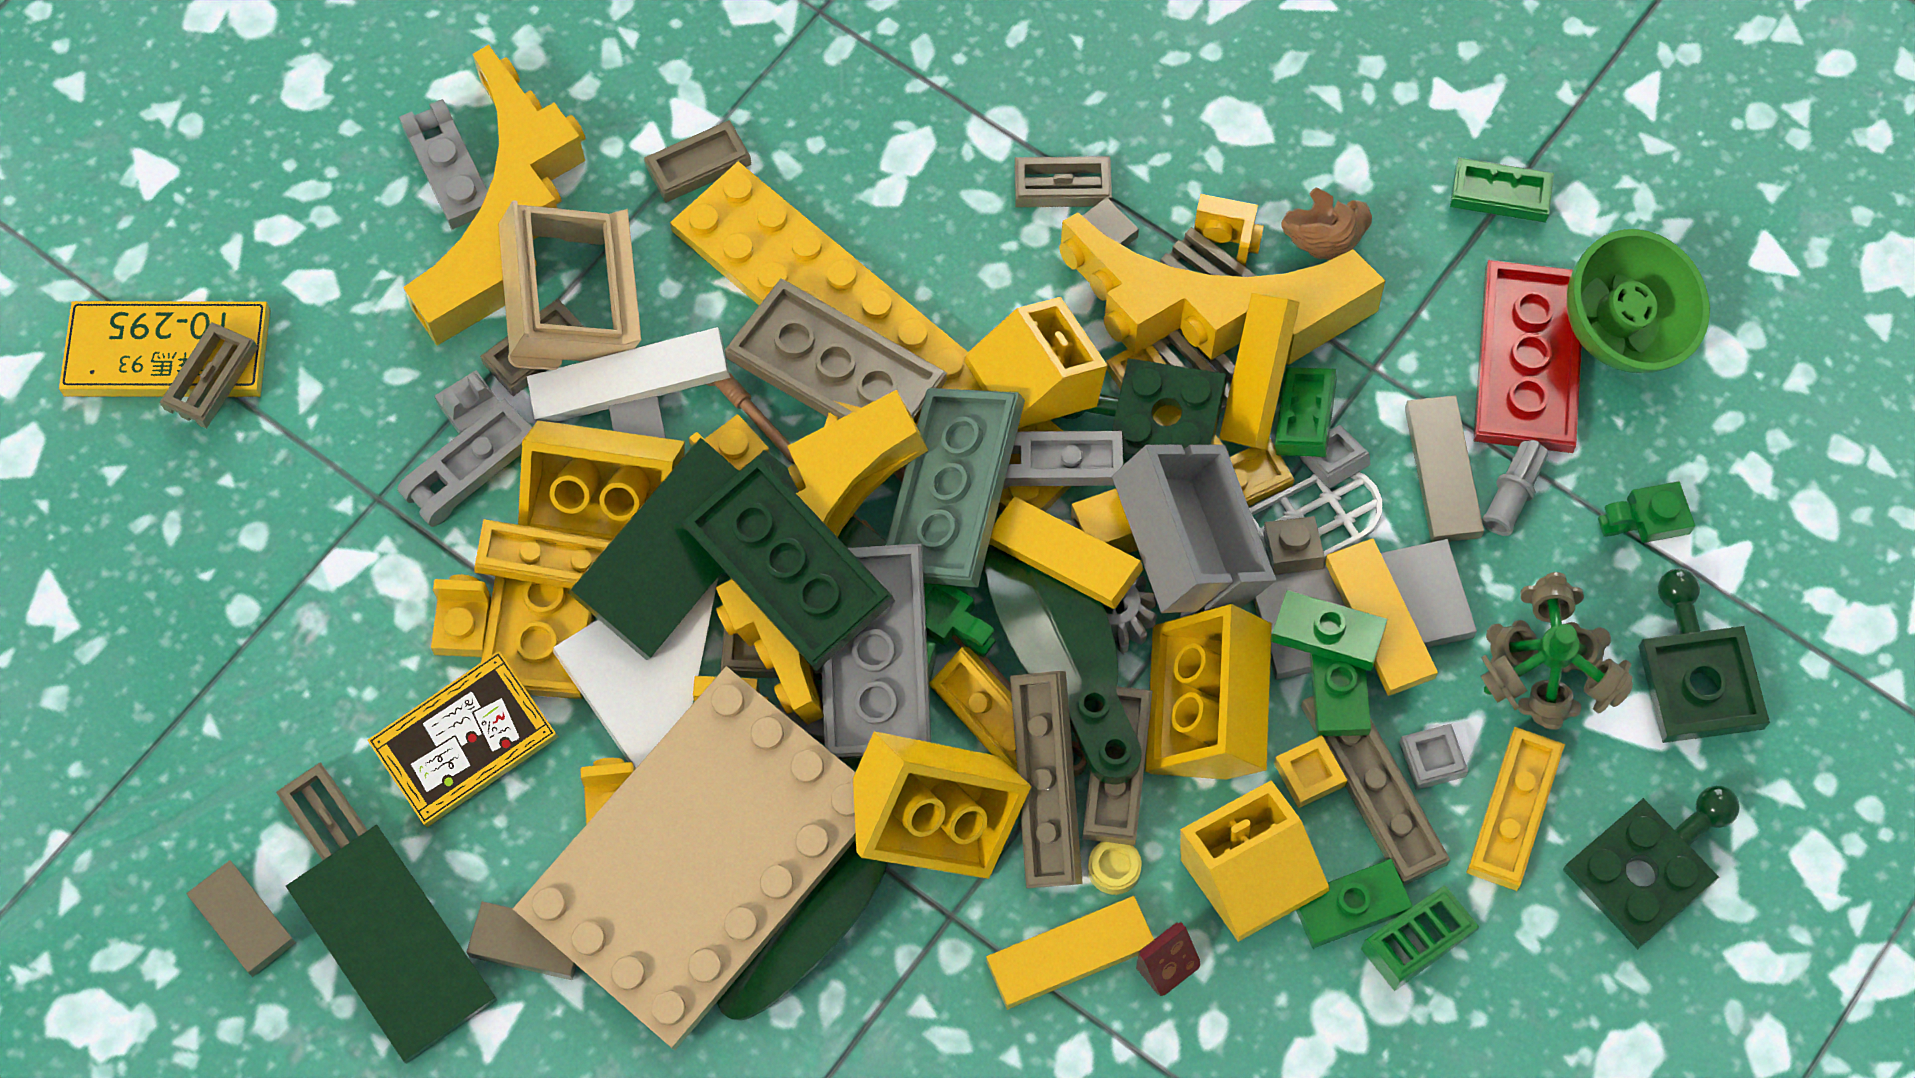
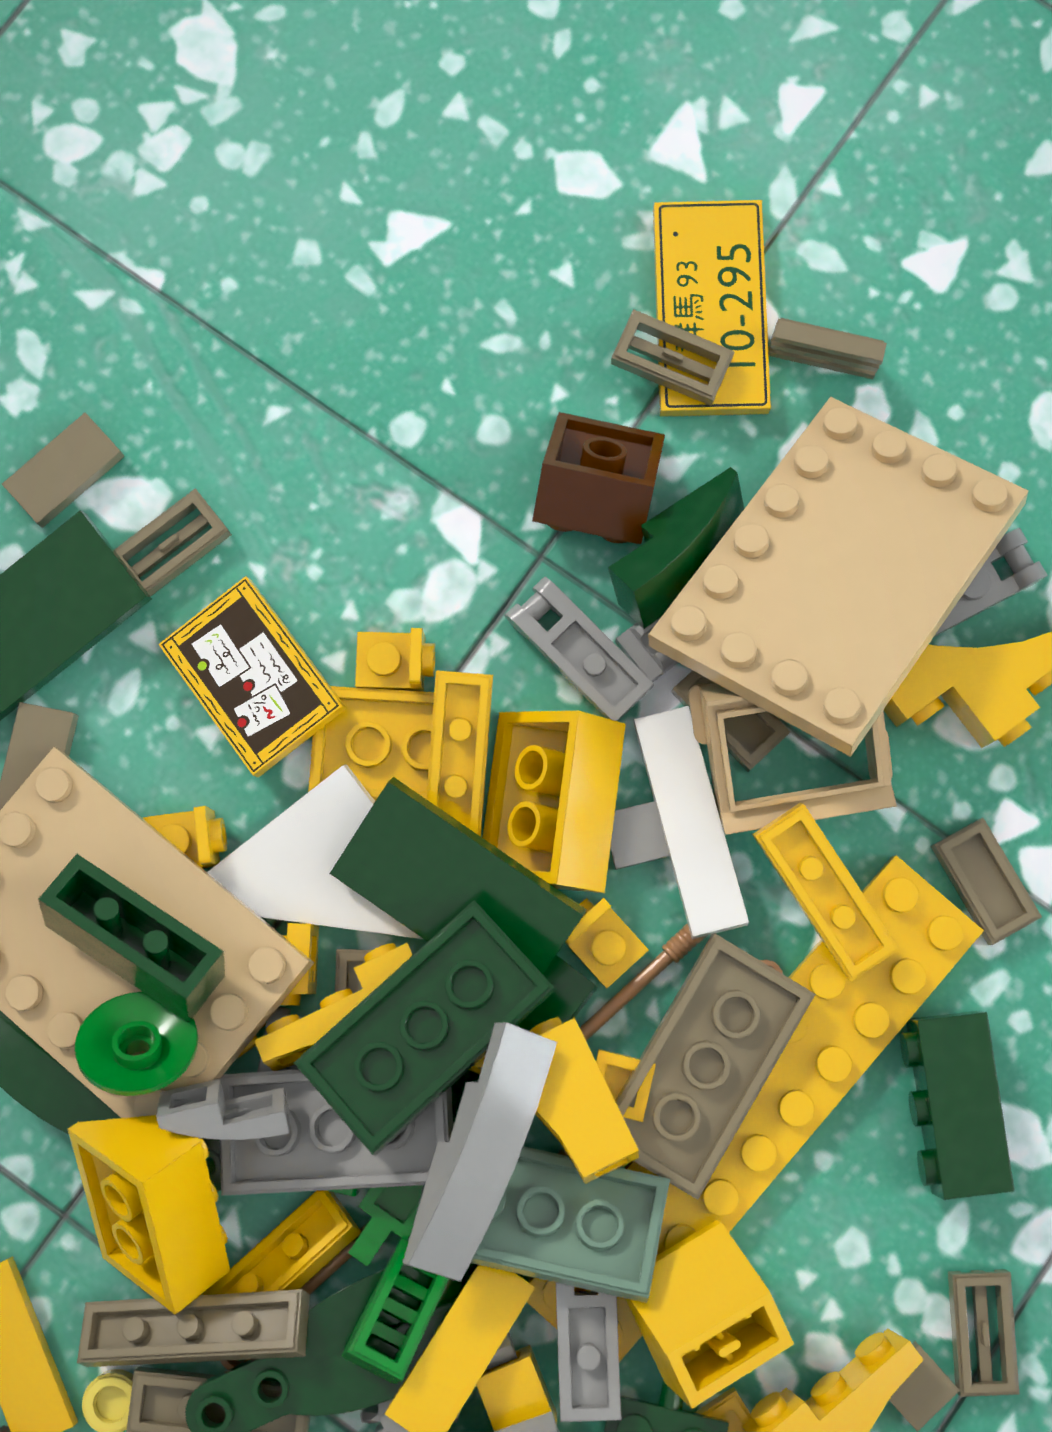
camera: 90 degrees right, 15 degrees up
none -> dark green brick [38,854,225,1023]
none -> green dish [75,992,198,1096]
none -> light grey slope [156,1079,289,1140]
none -> green slope [342,1238,449,1384]
none -> light grey slope [402,1023,557,1282]
none -> reddish brown slope [532,412,665,545]
none -> dark green slope [608,467,744,629]
none -> tan plate [648,397,1029,757]
none -> yellow tile [752,803,900,982]
none -> dark tan tile [768,318,887,379]
none -> dark green brick [900,1011,1015,1200]

